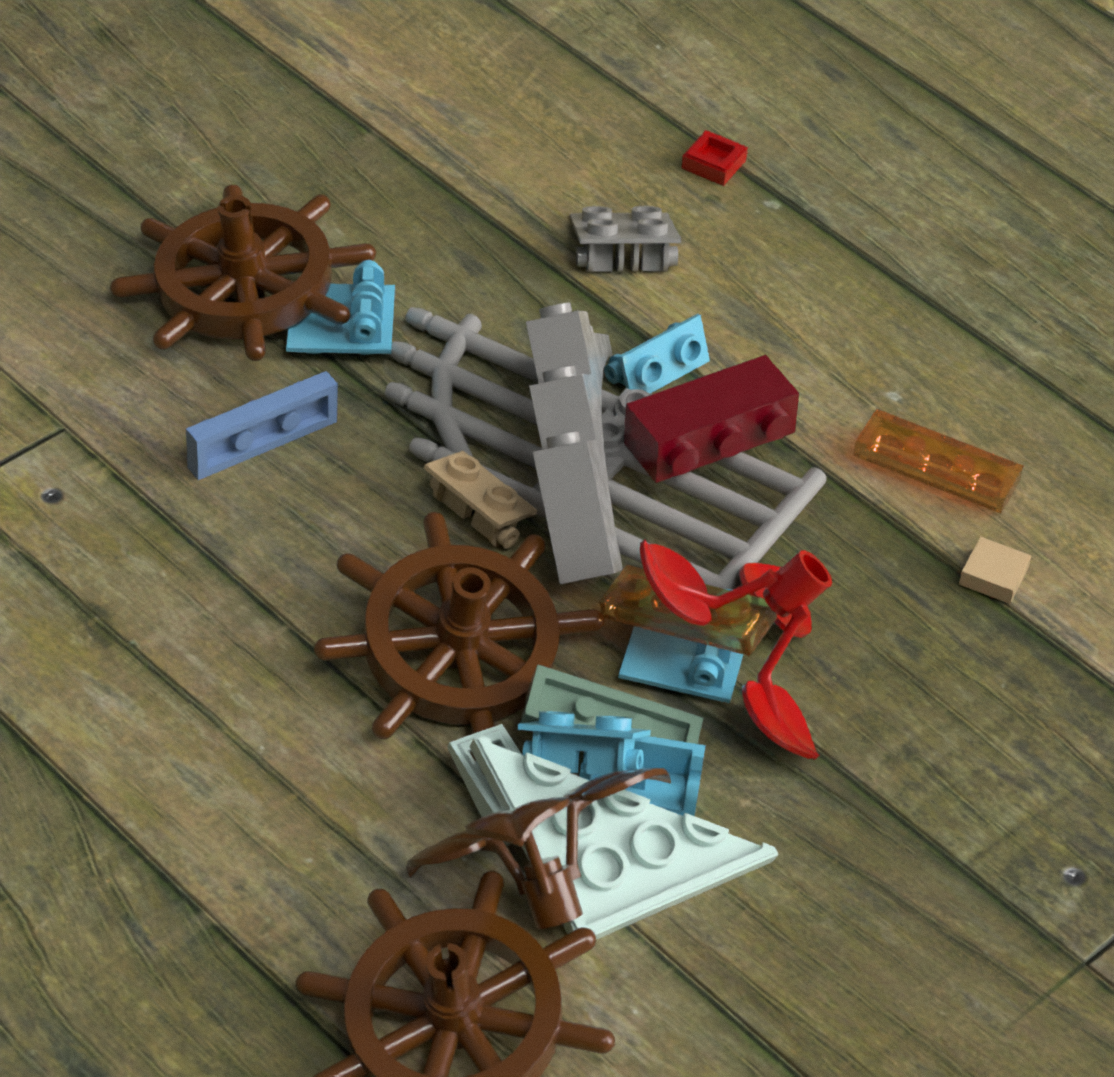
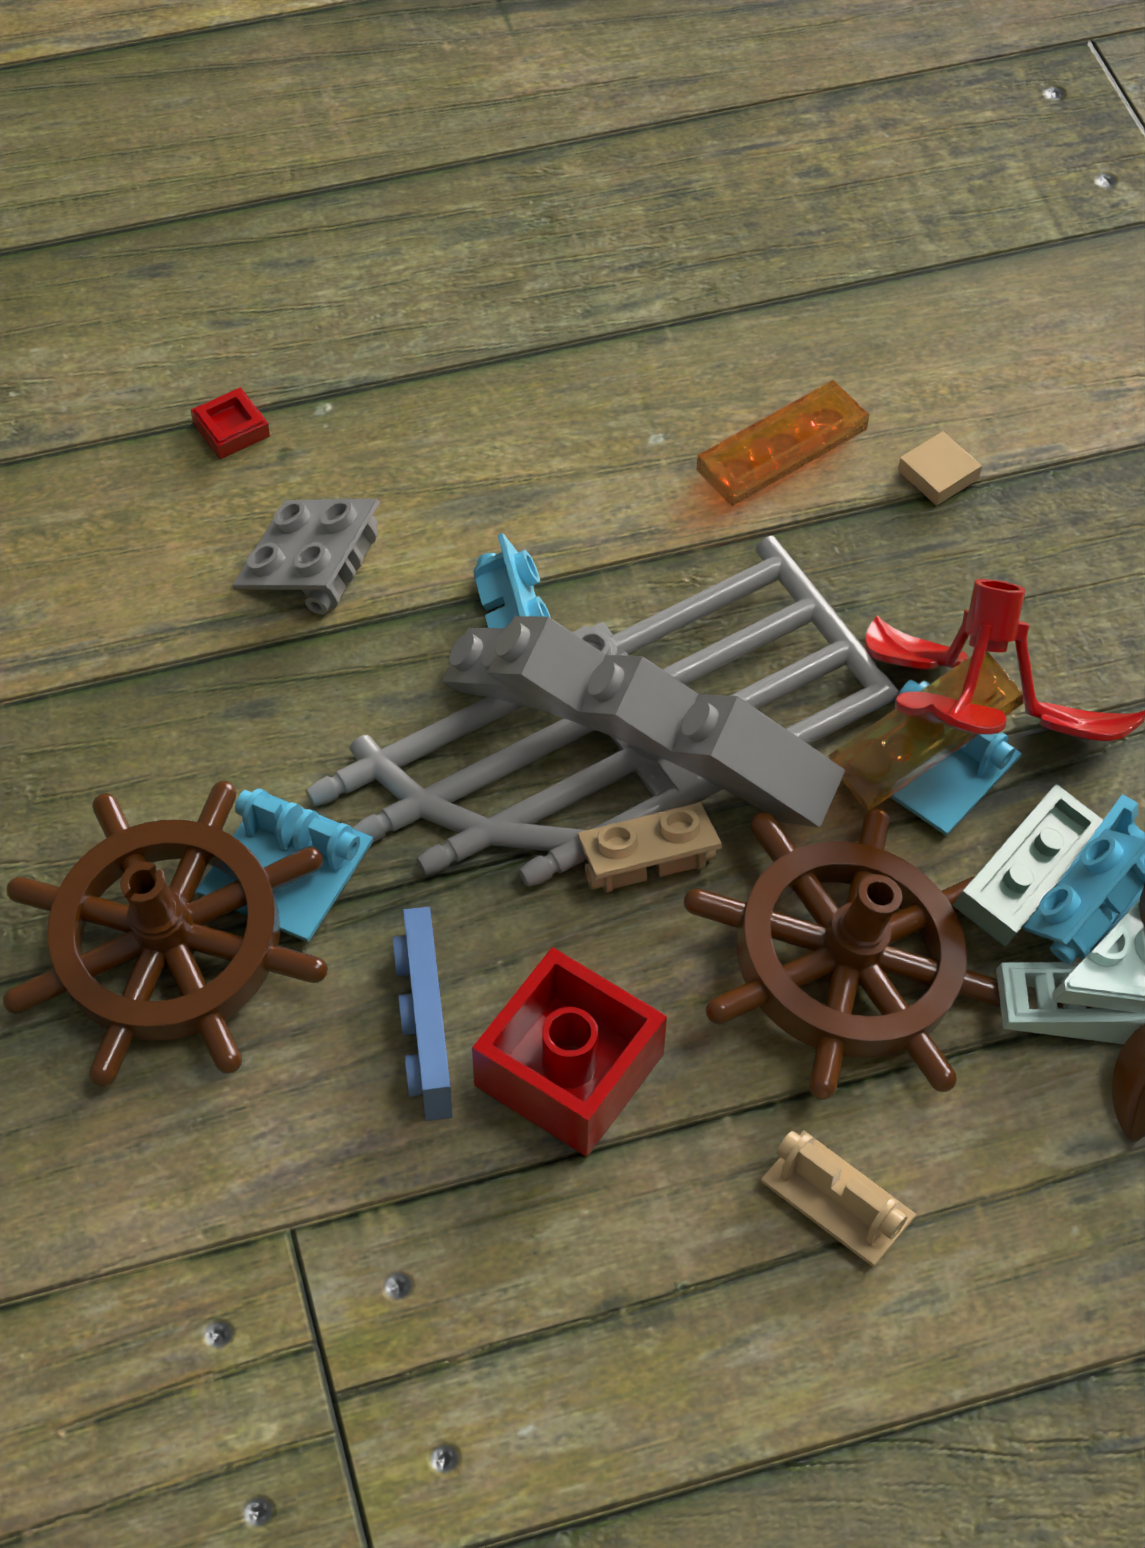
camera: 60 degrees left, 10 degrees up
dark red brick [624,354,799,483] -> none
none -> red brick [472,947,667,1157]
none -> tan hinge [761,1130,916,1268]

